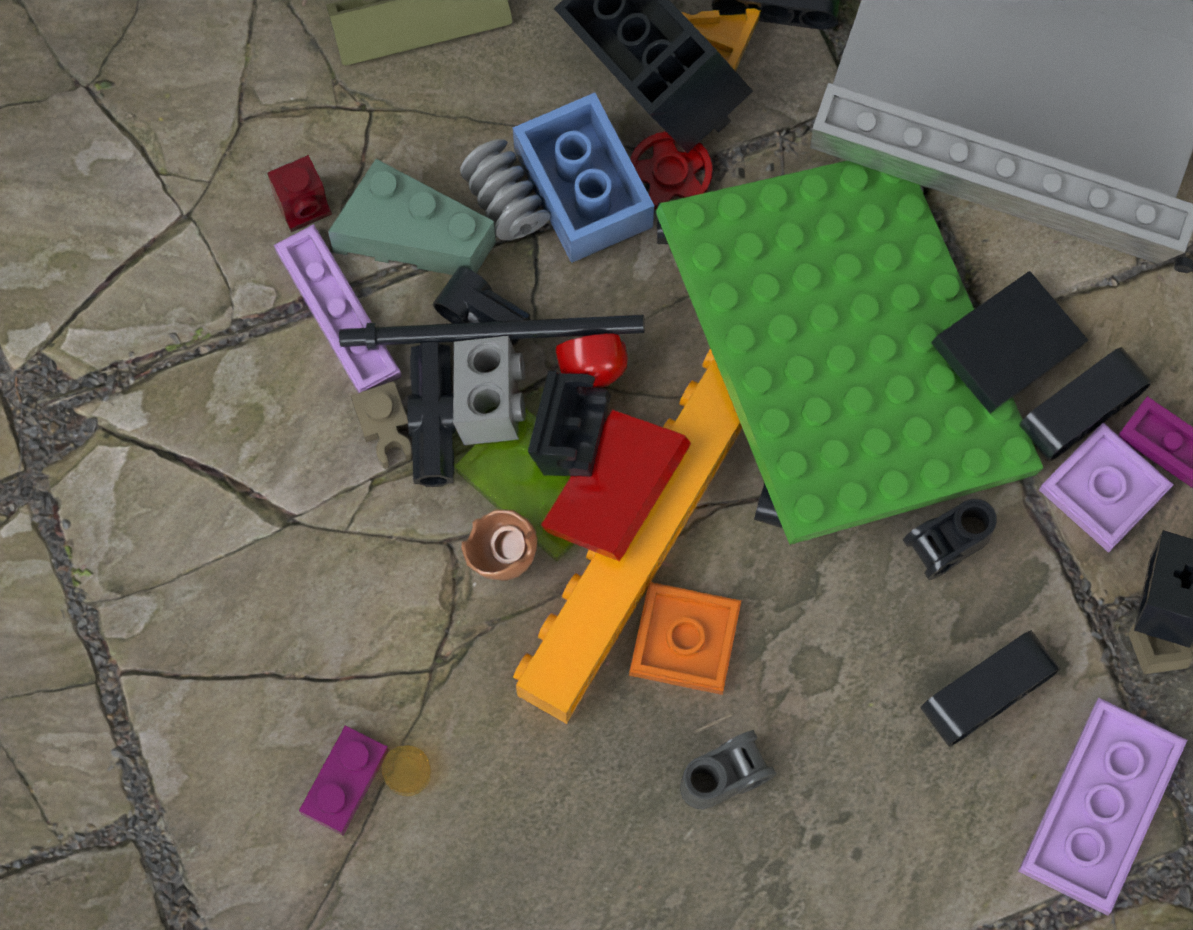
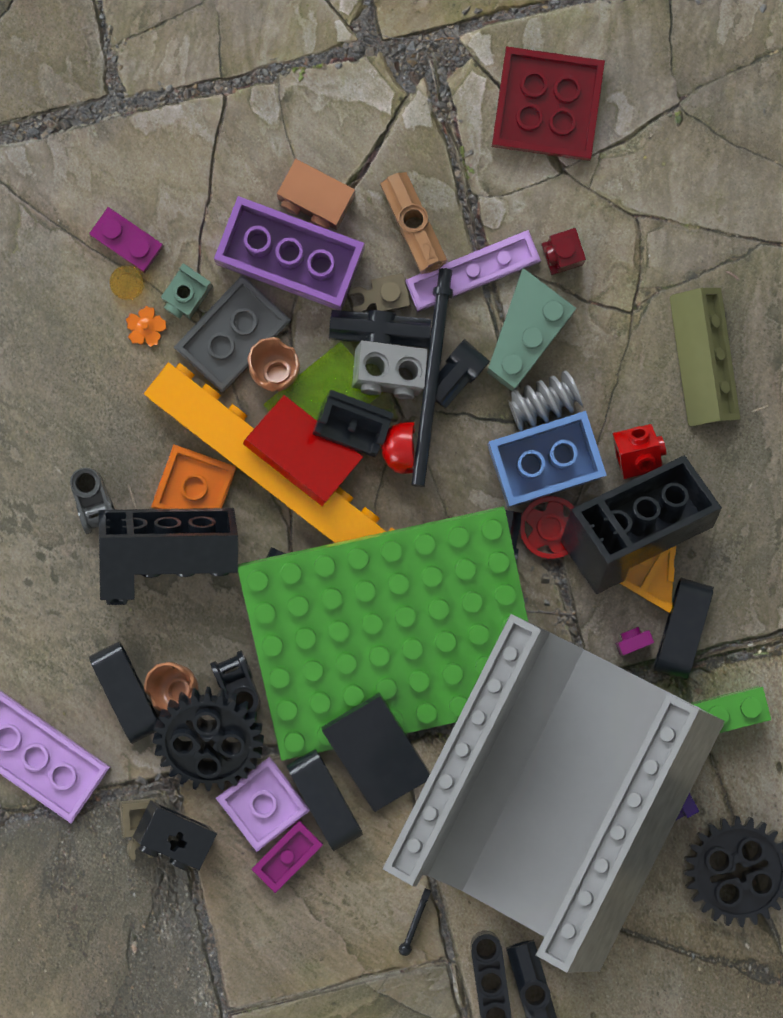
camera: 95 degrees right, 15 degrees up
none -> black hinge [98,508,238,605]
none -> orange plant [126,306,167,347]
none -> nougat hair [144,662,198,711]
none -> black gear [153,686,264,791]
none -> sand green brick [161,263,213,319]
none -> dark grey tile [174,275,291,393]
none -> medium lavender brick [214,196,365,311]
none -> nougat brick [277,159,355,230]
none -> medium nougat piece [380,172,448,274]
none -> dark red plate [491,46,605,161]
none -> red brick [612,424,666,479]
none -> magenta plate [615,626,654,656]

